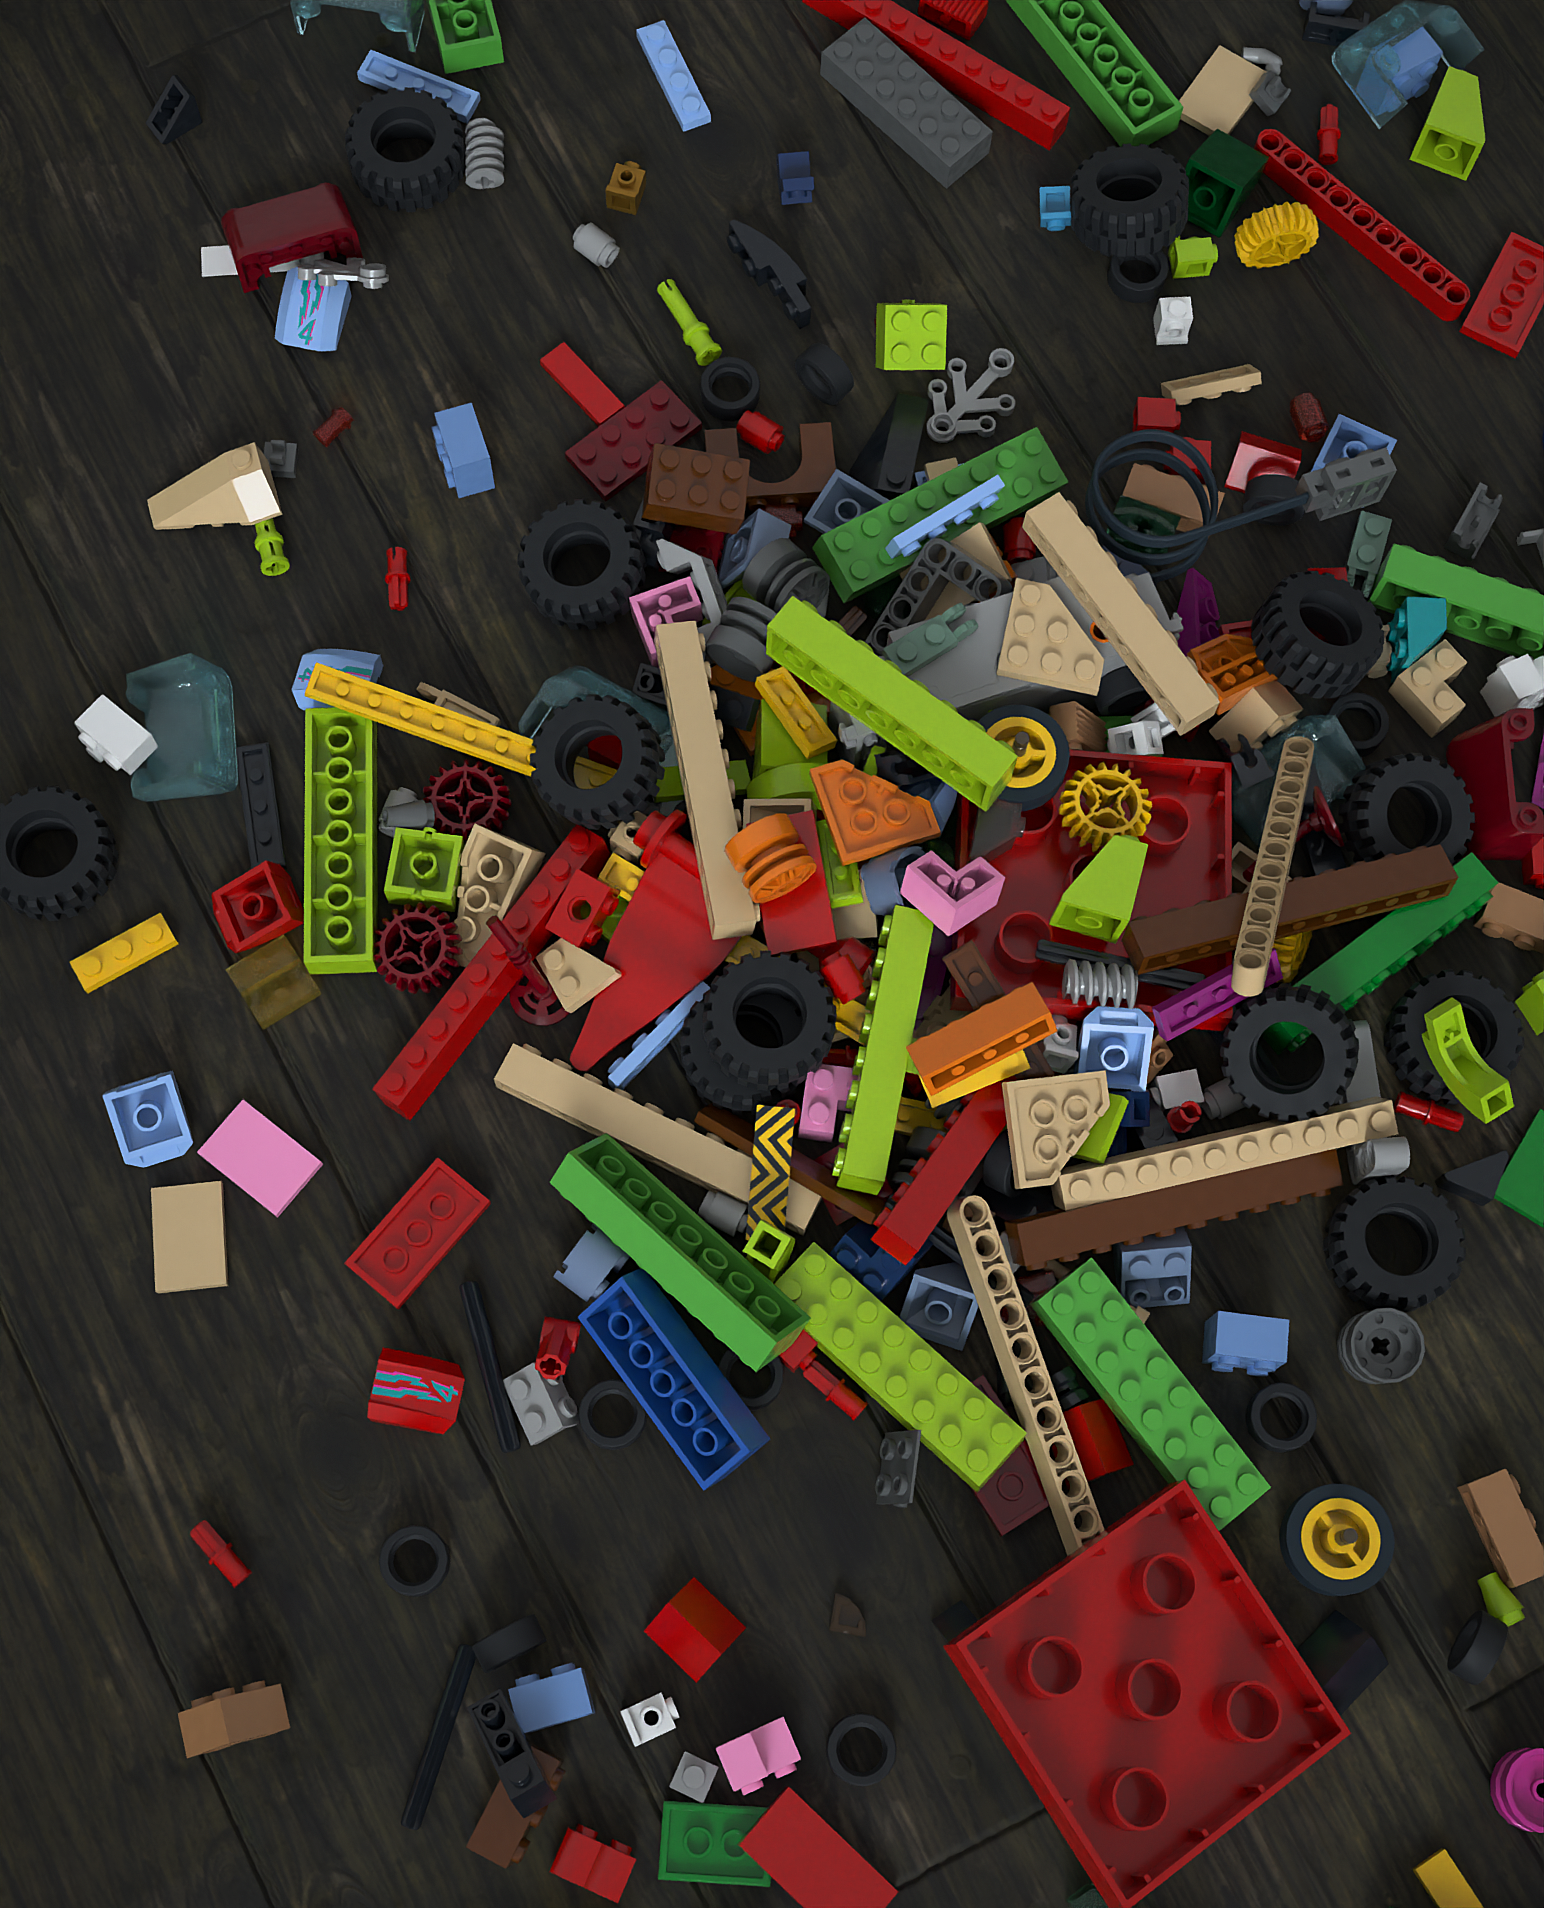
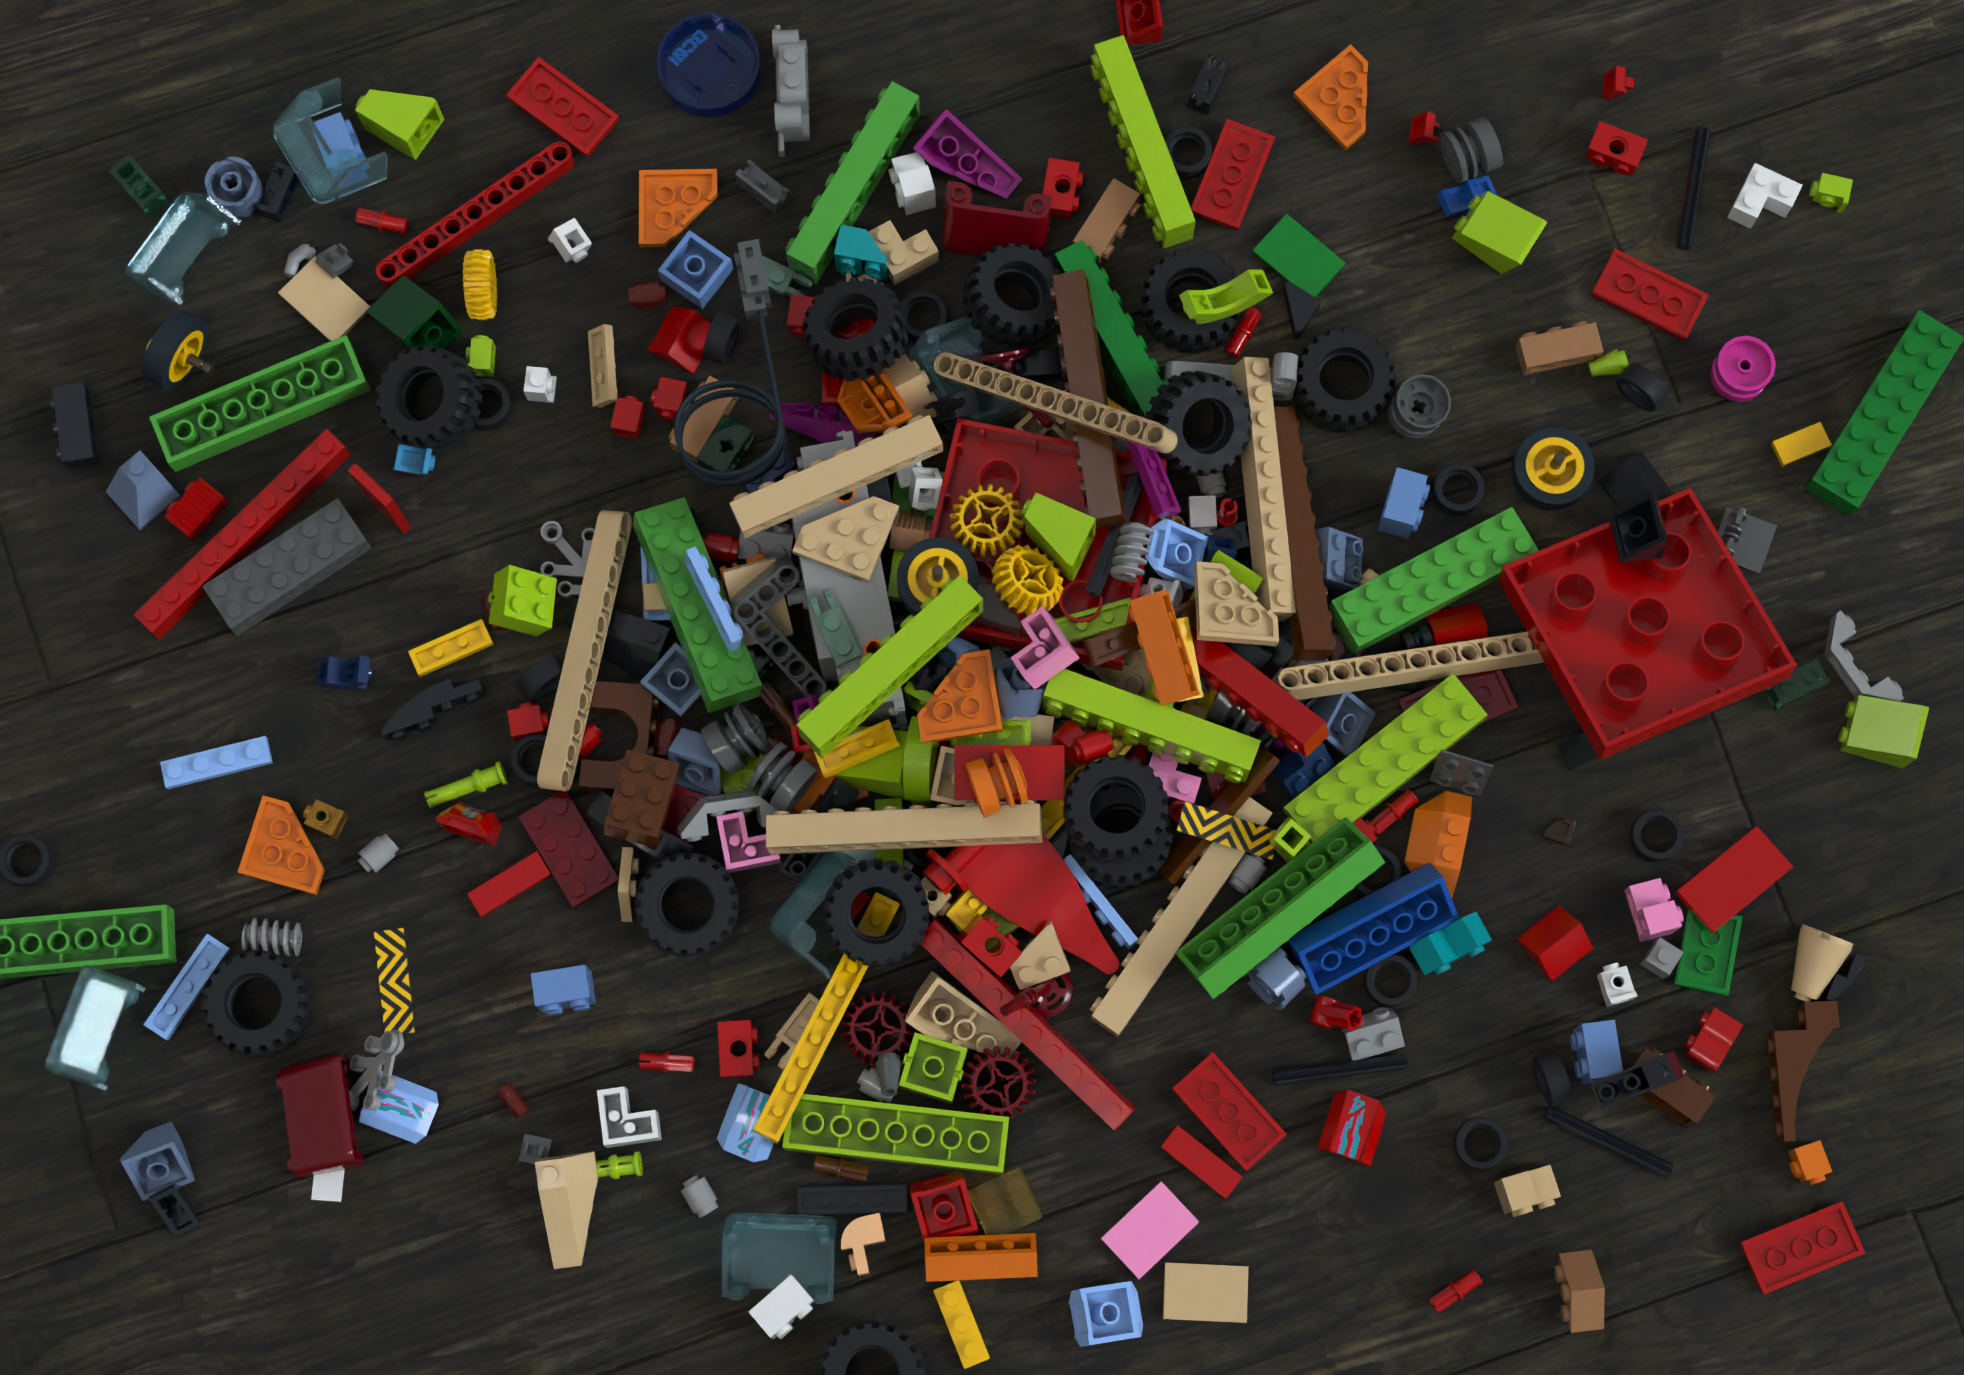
camera: 75 degrees left, 5 degrees up
none -> sand blue slope [120,1122,195,1201]
none -> orange plate [238,795,325,895]
none -> red tile [348,464,410,534]
none -> sticker [374,928,415,1034]
none -> yellow plate [408,619,494,677]
none -> red slope [436,802,502,847]
none -> red brick [507,702,549,742]
none -> tan beam [537,510,632,791]
none -> white brick [548,218,592,263]
none -> white brick [597,1086,662,1148]
none -> tan wing [618,847,639,922]
none -> orange plate [639,169,718,247]
none -> light grey brick [681,1175,719,1218]
none -> red brick [717,1020,760,1080]
none -> reddish brown axle [813,1154,869,1182]
none -> light nougat brick [841,1213,886,1276]
none -> orange brick [925,1233,1038,1282]
none -> yellow gear [991,545,1064,616]
none -> lime tile [1054,598,1133,644]
none -> red tile [1160,1125,1243,1199]
none -> orange wedge [1404,791,1472,898]
none -> teal brick [1409,912,1492,976]
none -> tan brick [1494,1165,1561,1217]
none -> black slope [1609,492,1668,563]
none -> dark grey hinge [1718,506,1777,574]

